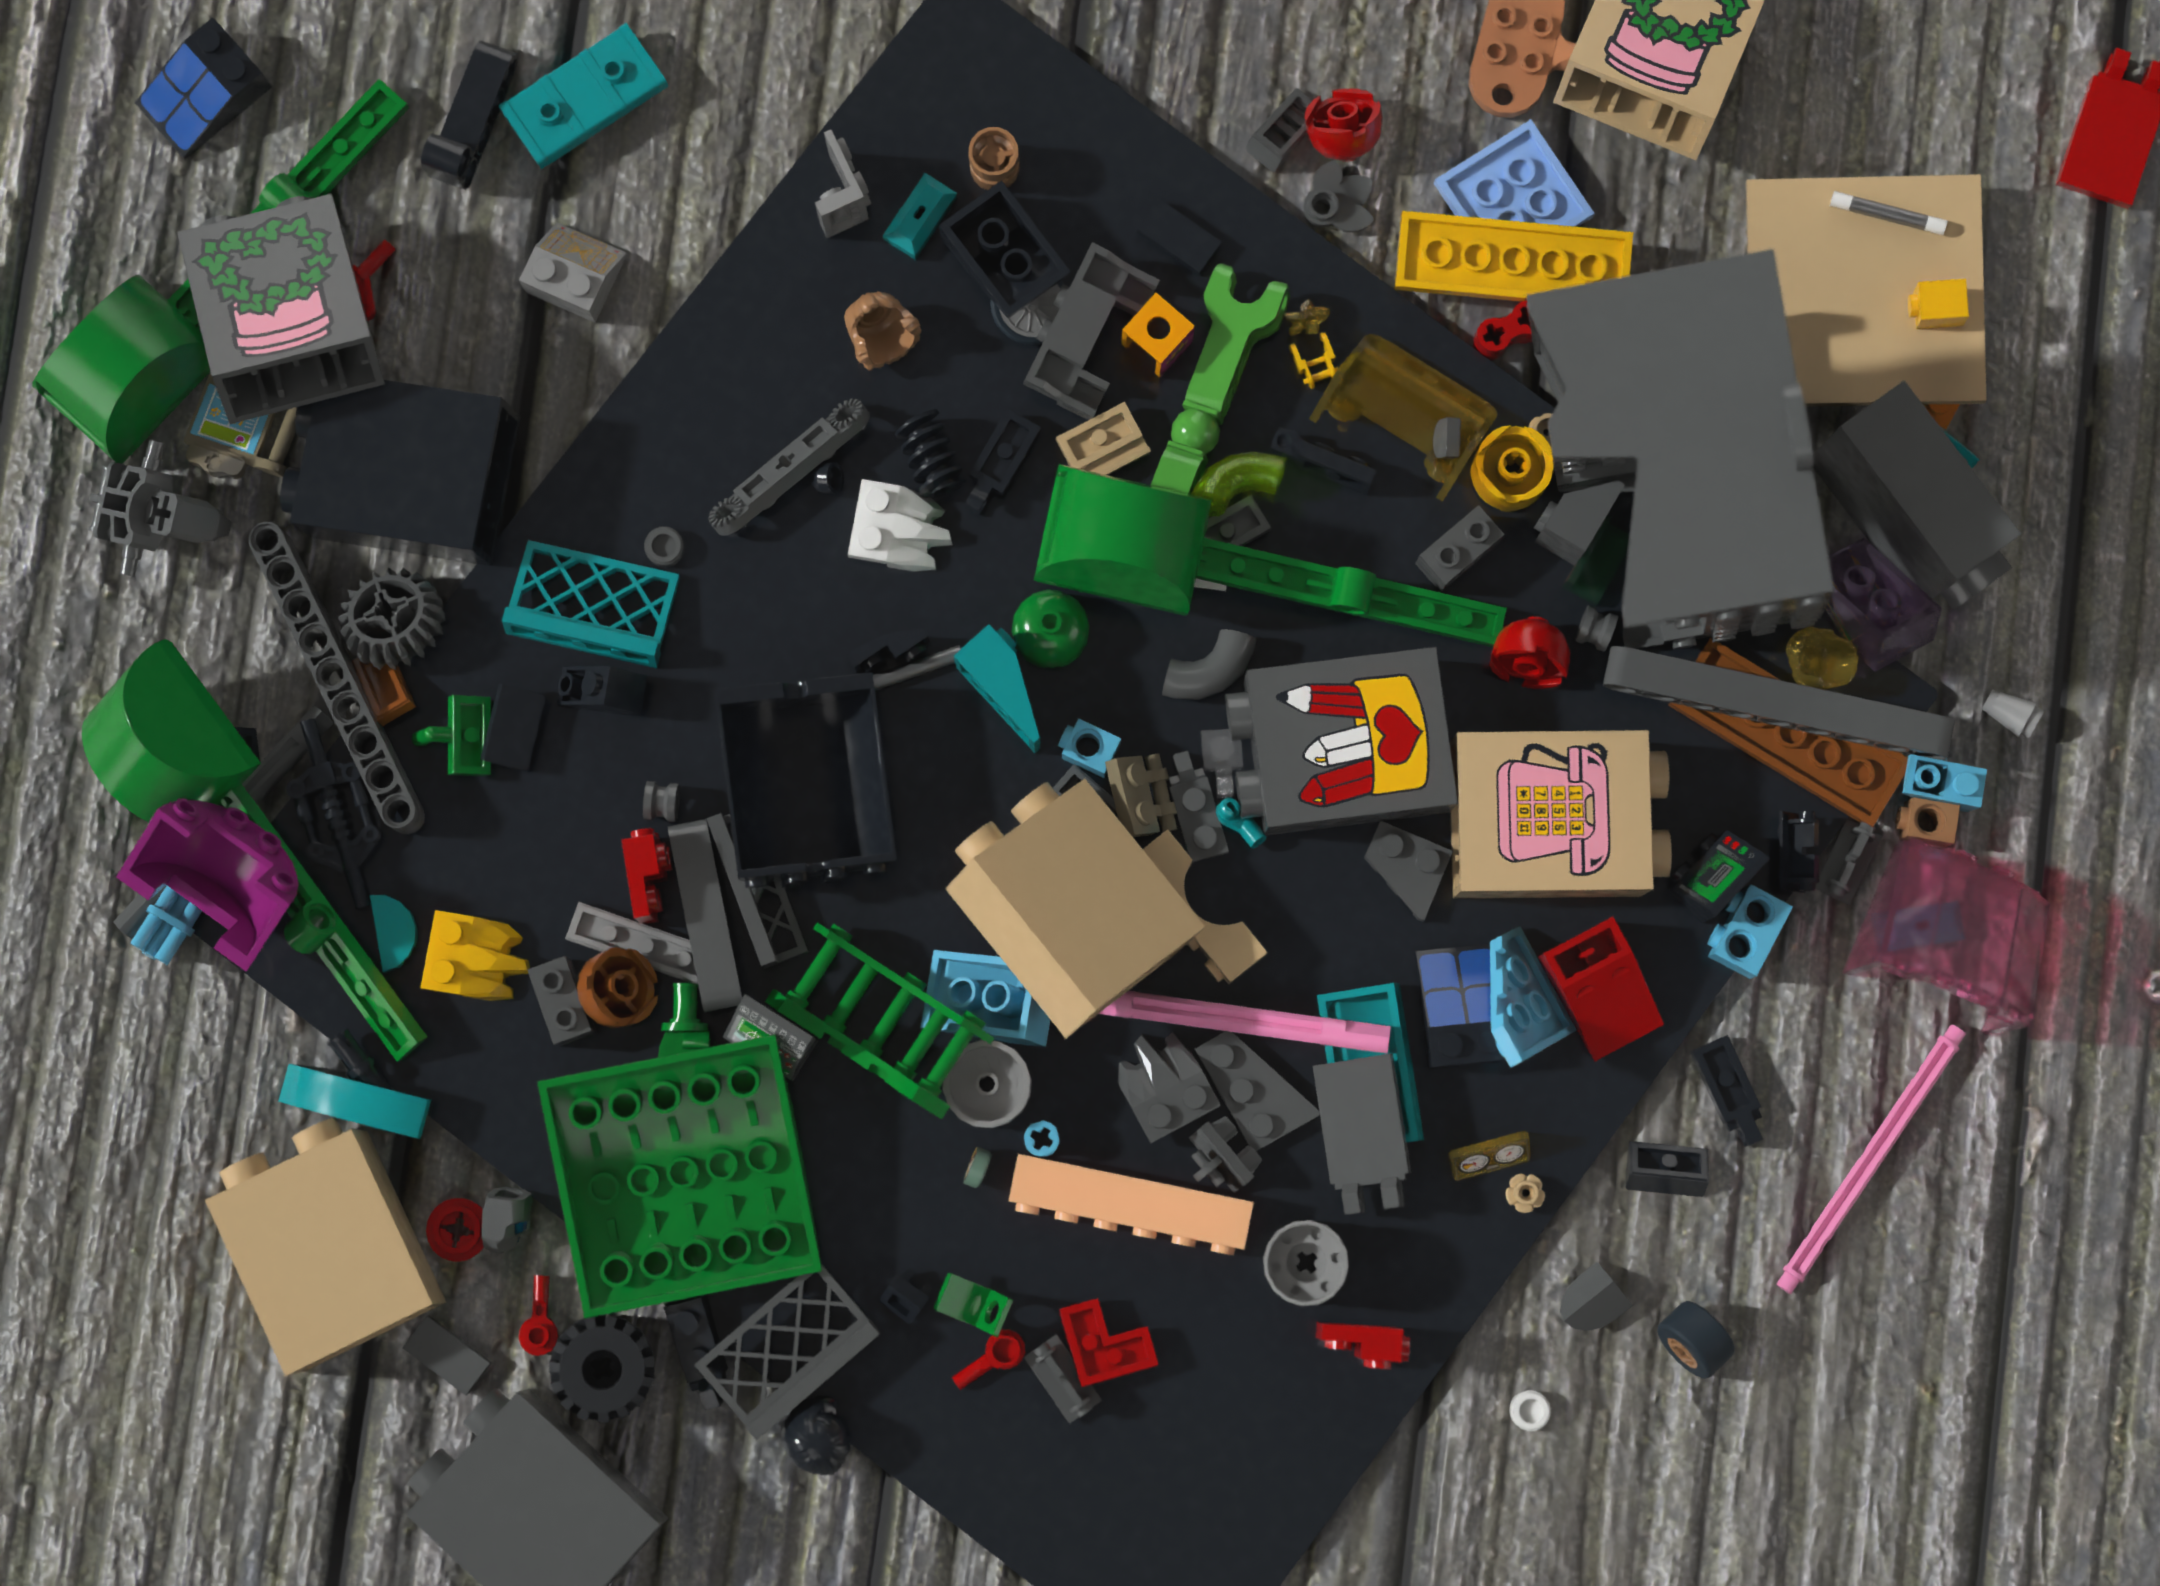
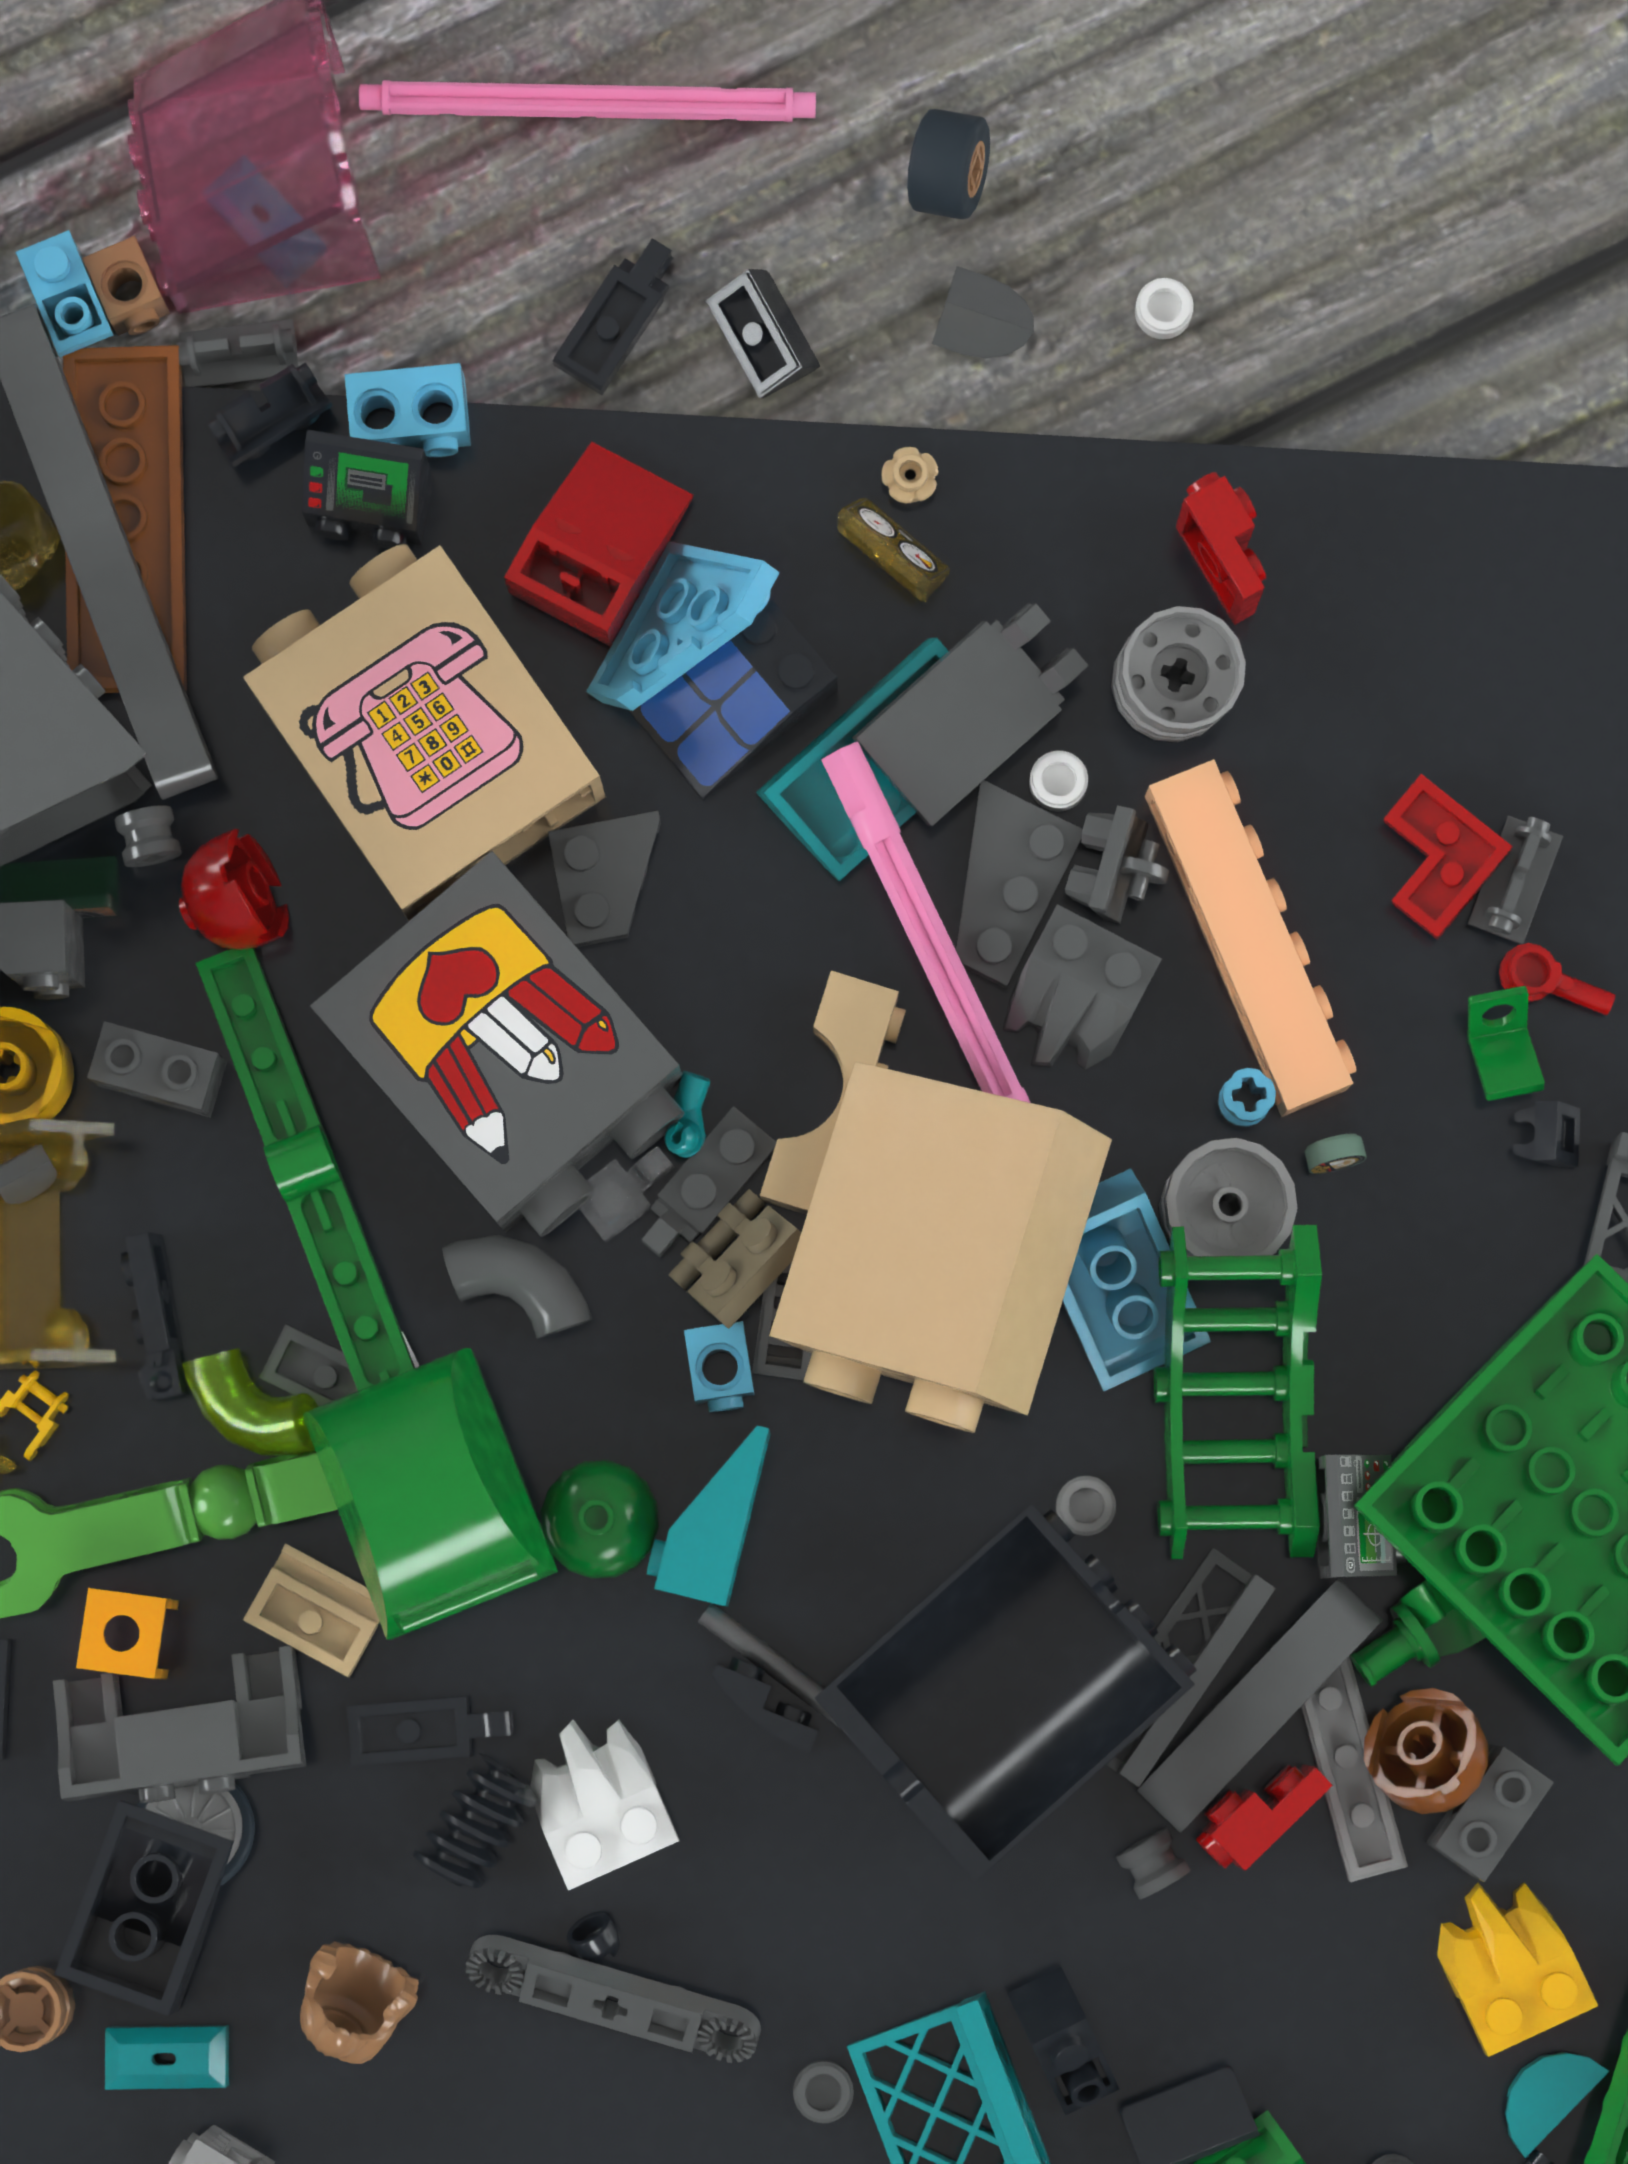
camera: 120 degrees left, 0 degrees up
none -> white tile [1029,751,1088,812]
none -> light grey tile [1056,1476,1116,1536]

